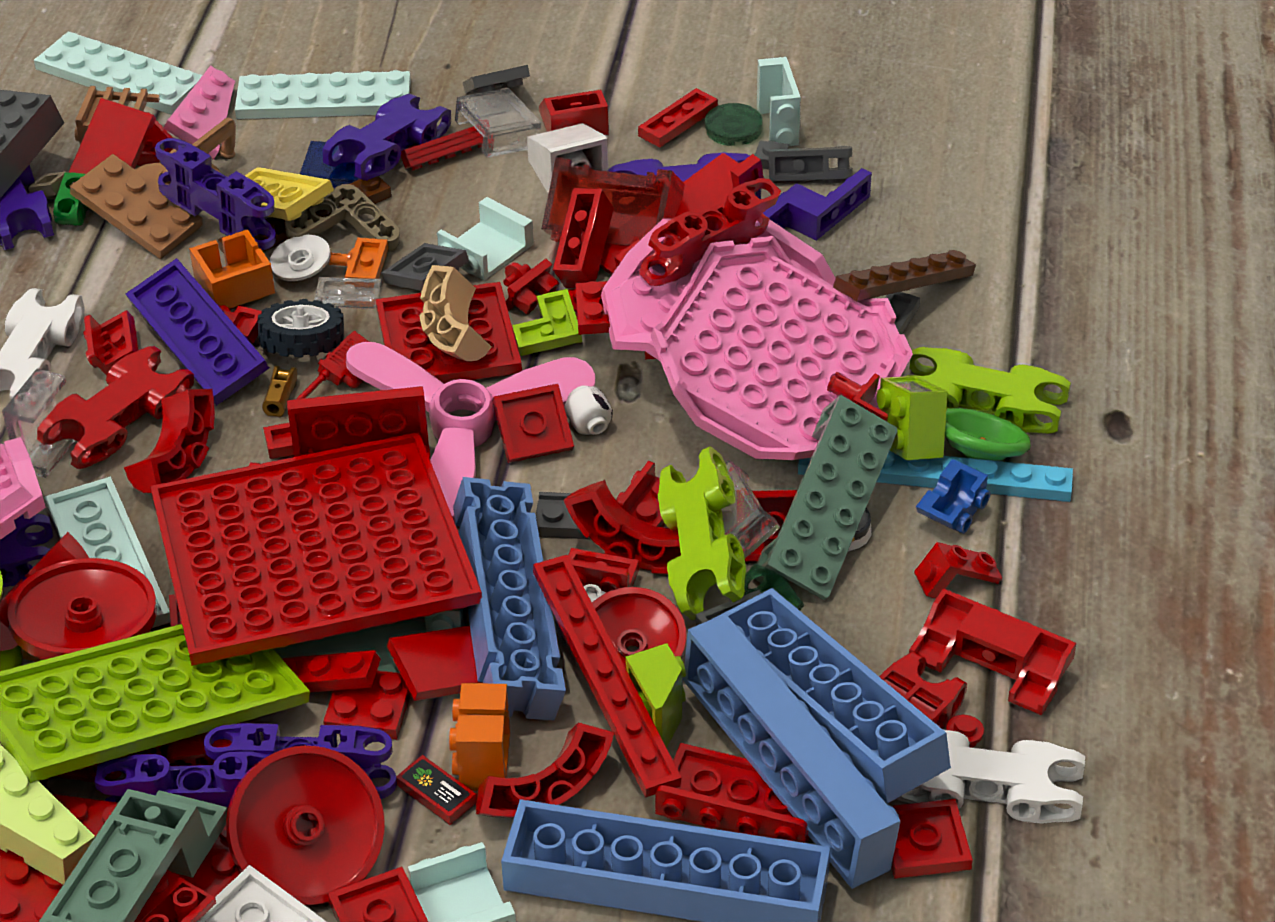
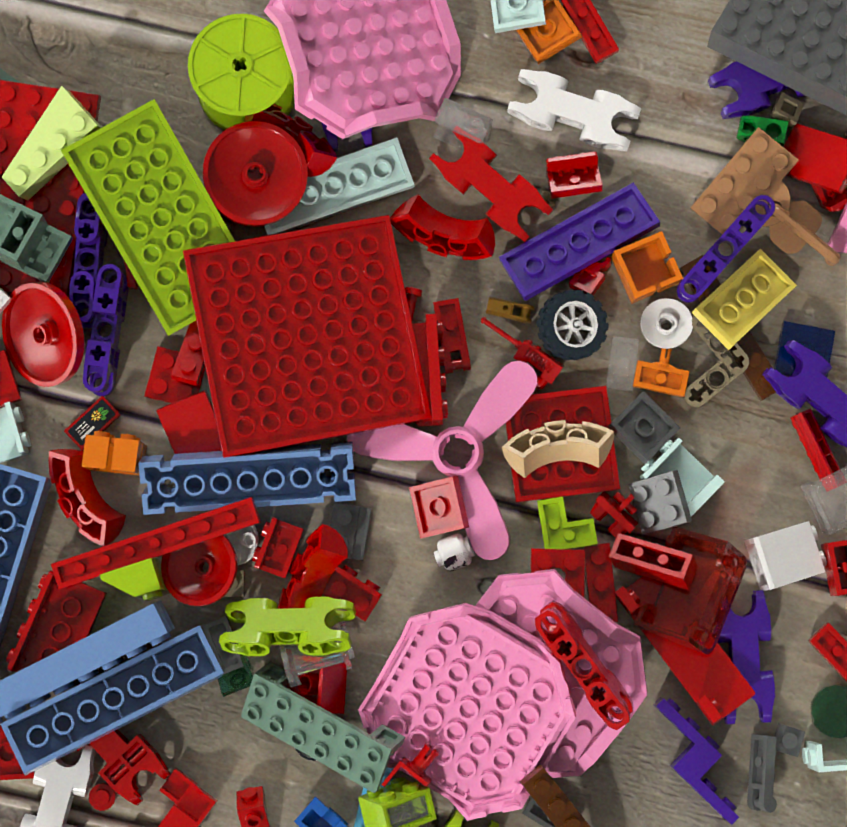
camera: 95 degrees right, 40 degrees up
none -> plate [628,470,692,535]

